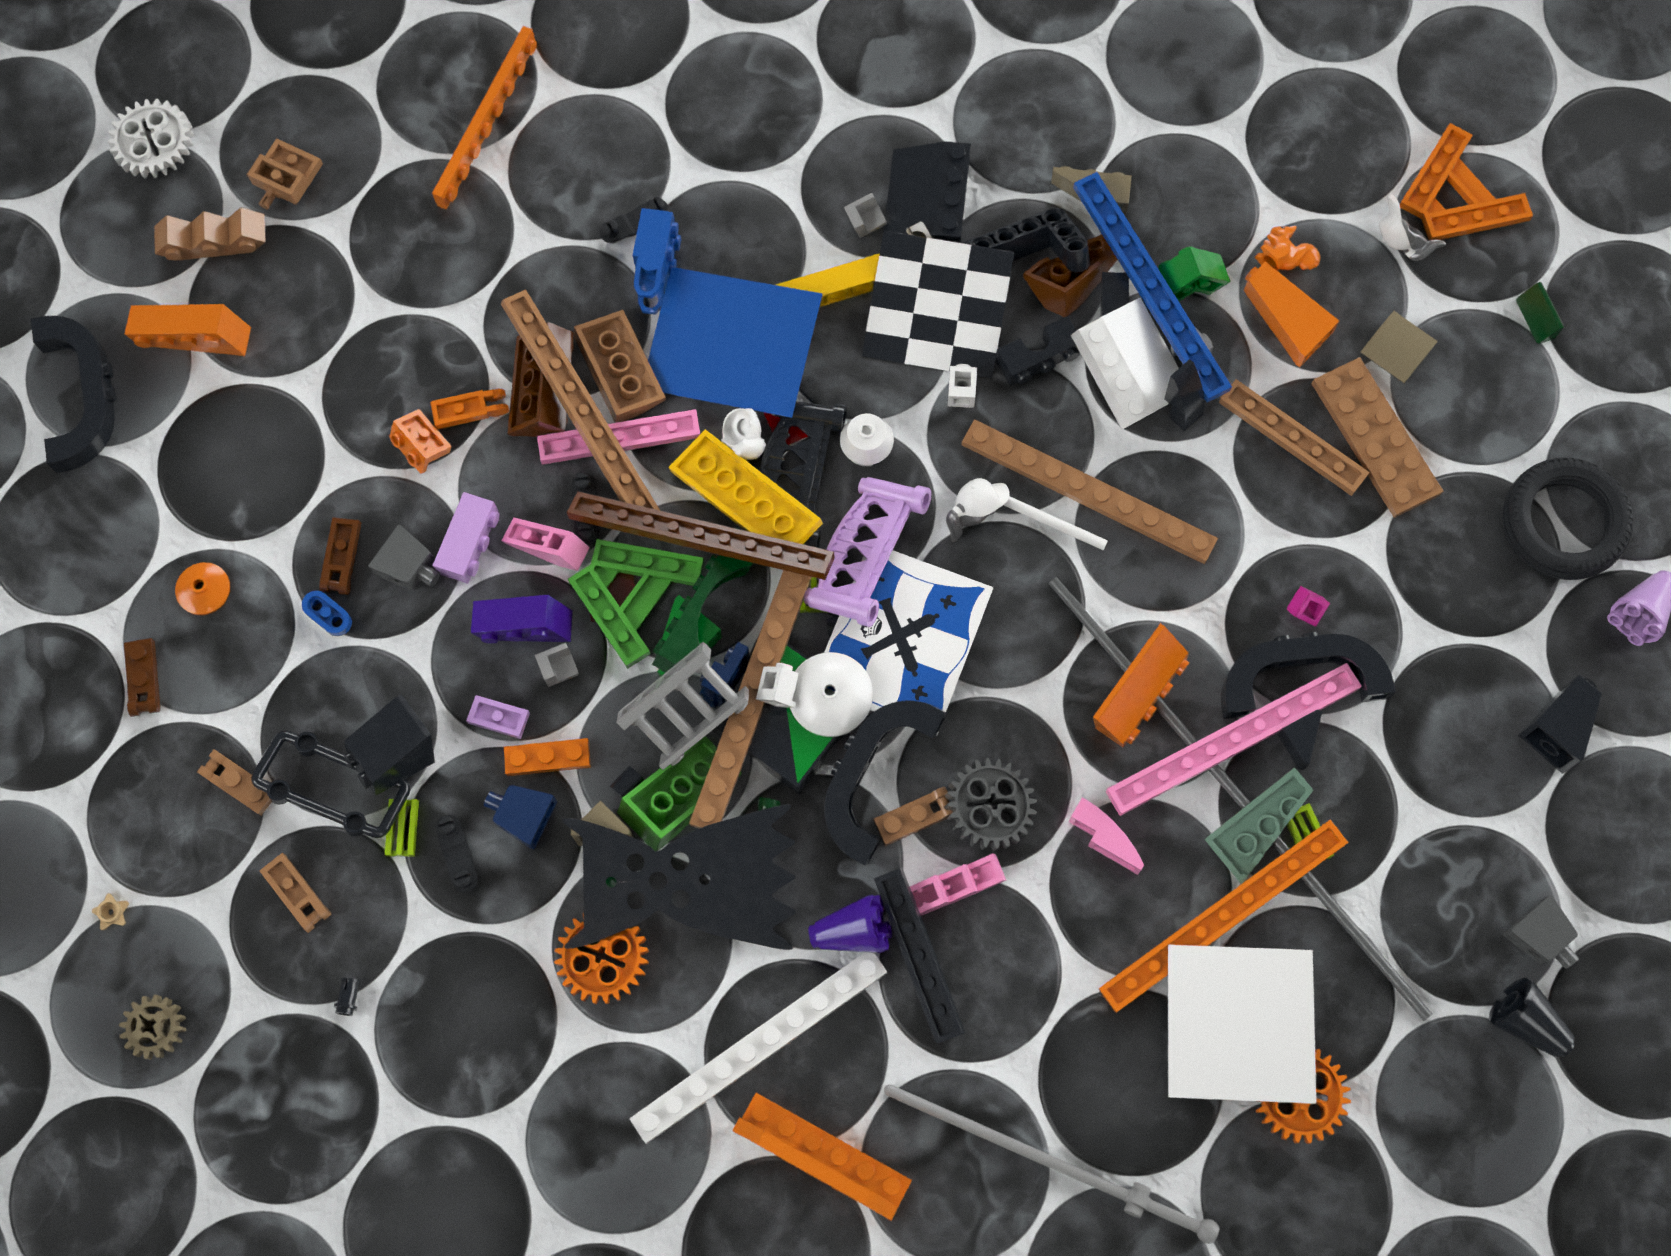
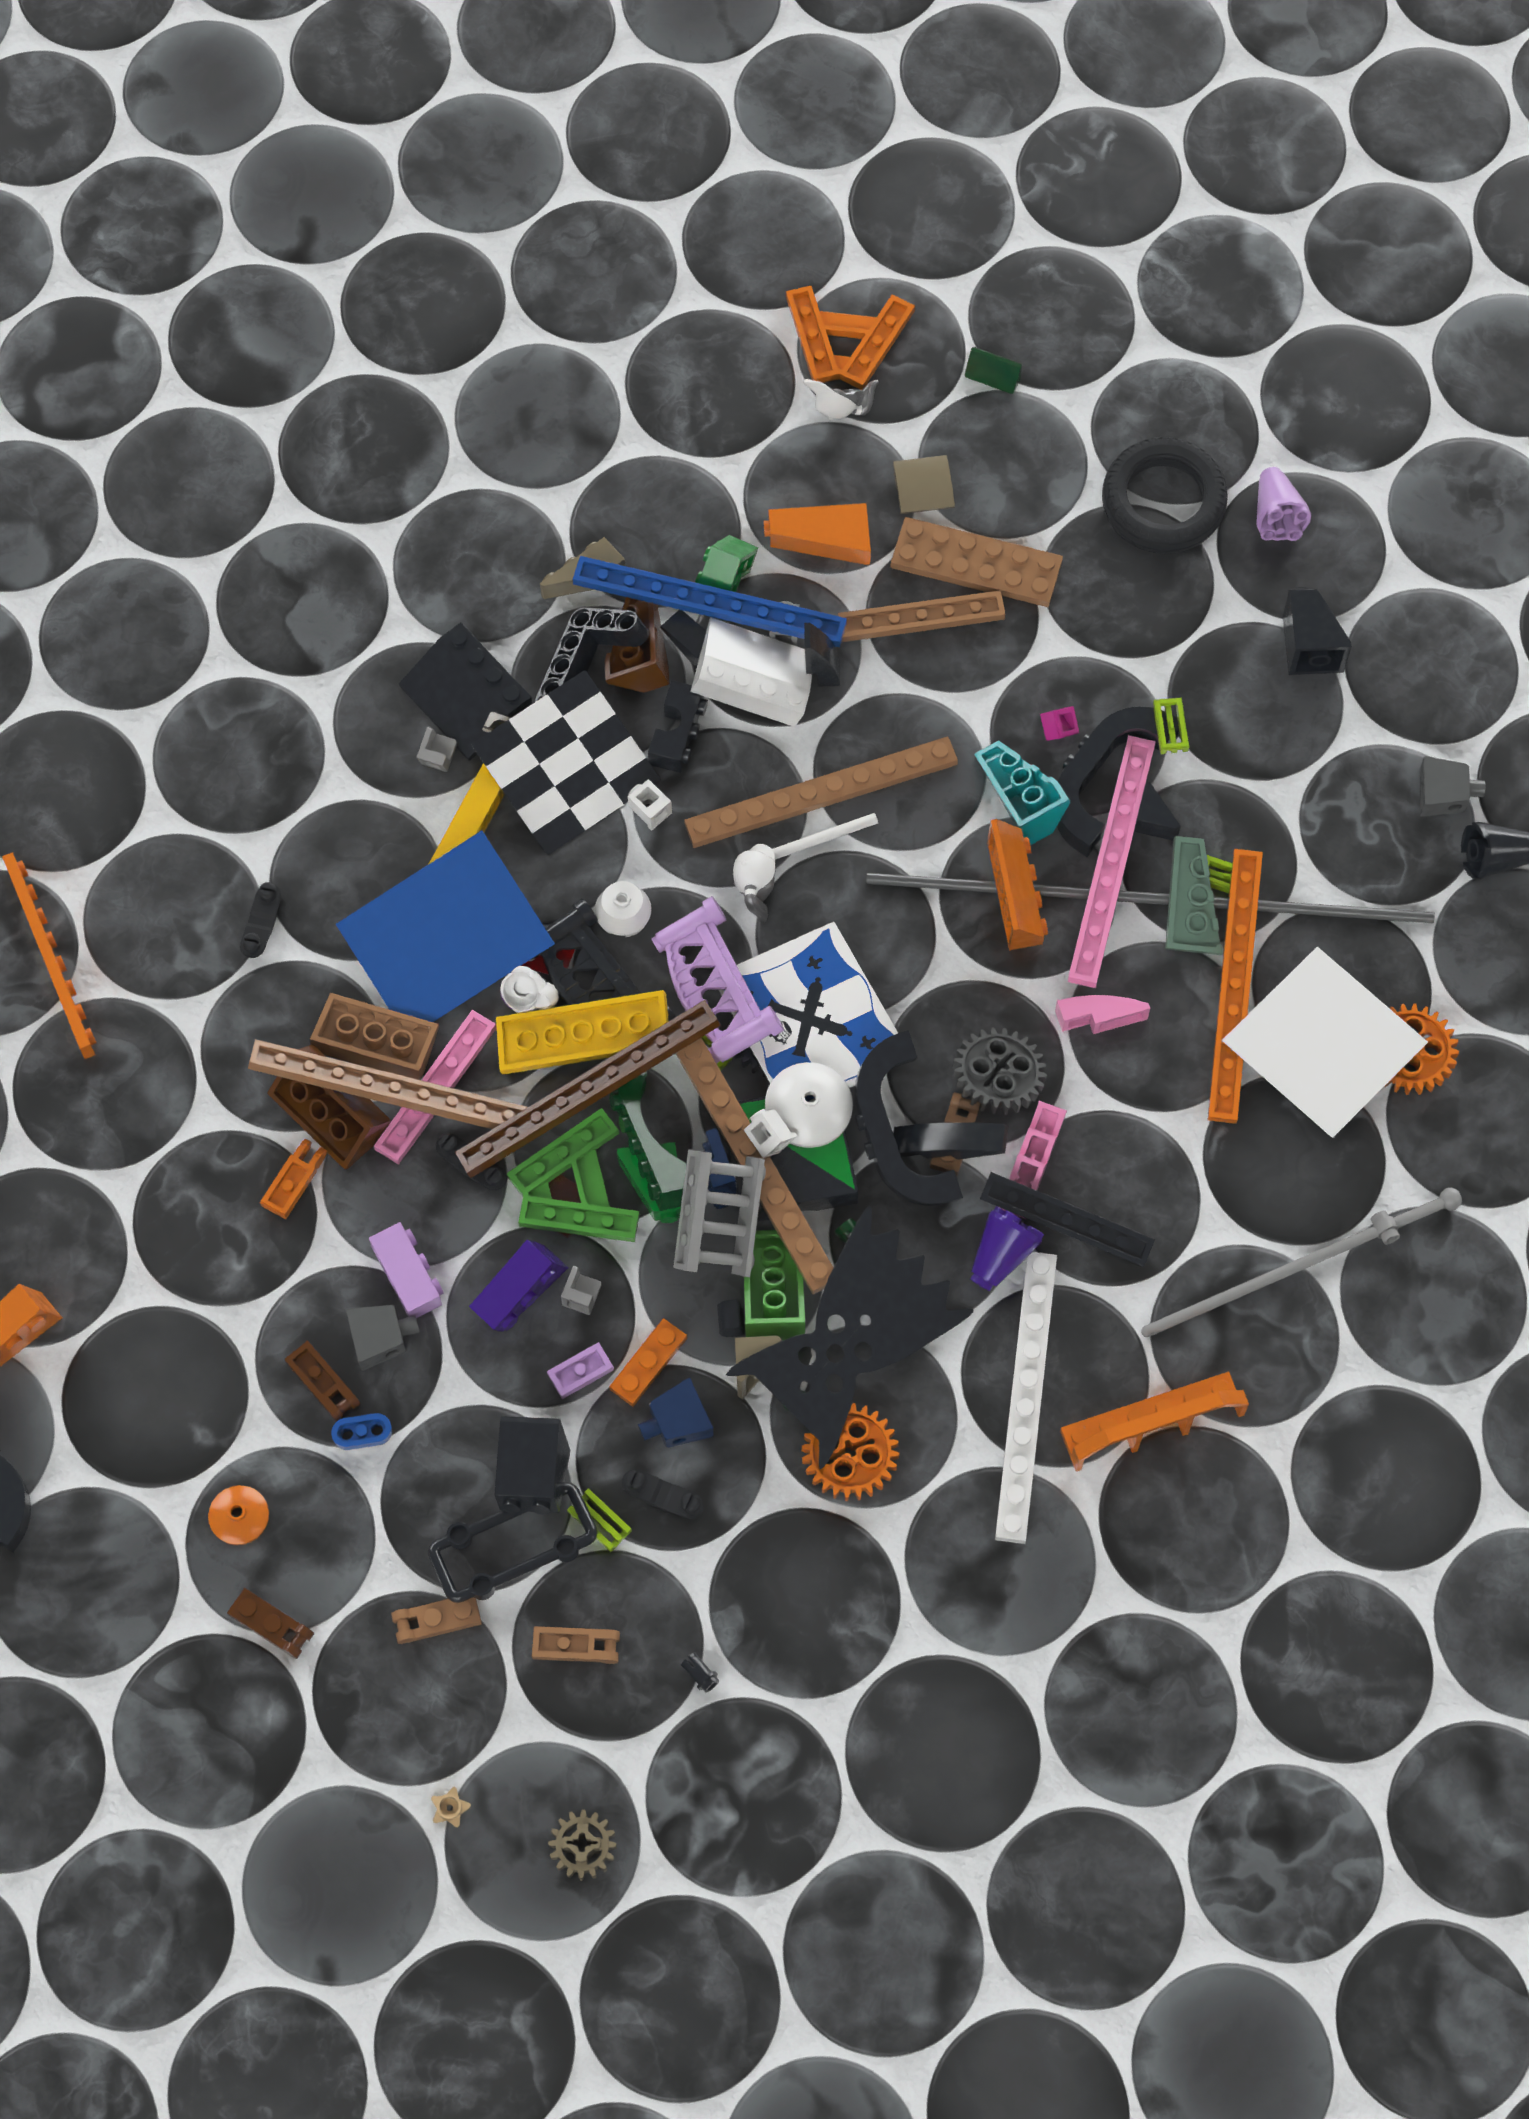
camera: 50 degrees left, 5 degrees down
orange bracket [389,409,452,474] -> none
bright pink slope [502,518,590,571] -> none
blue brick [632,208,681,315] -> none
orange animal [1255,226,1320,271] -> none
none -> black slope [893,1122,1009,1160]
none -> teal wedge [974,740,1070,845]
none -> lime tile [1153,697,1189,754]

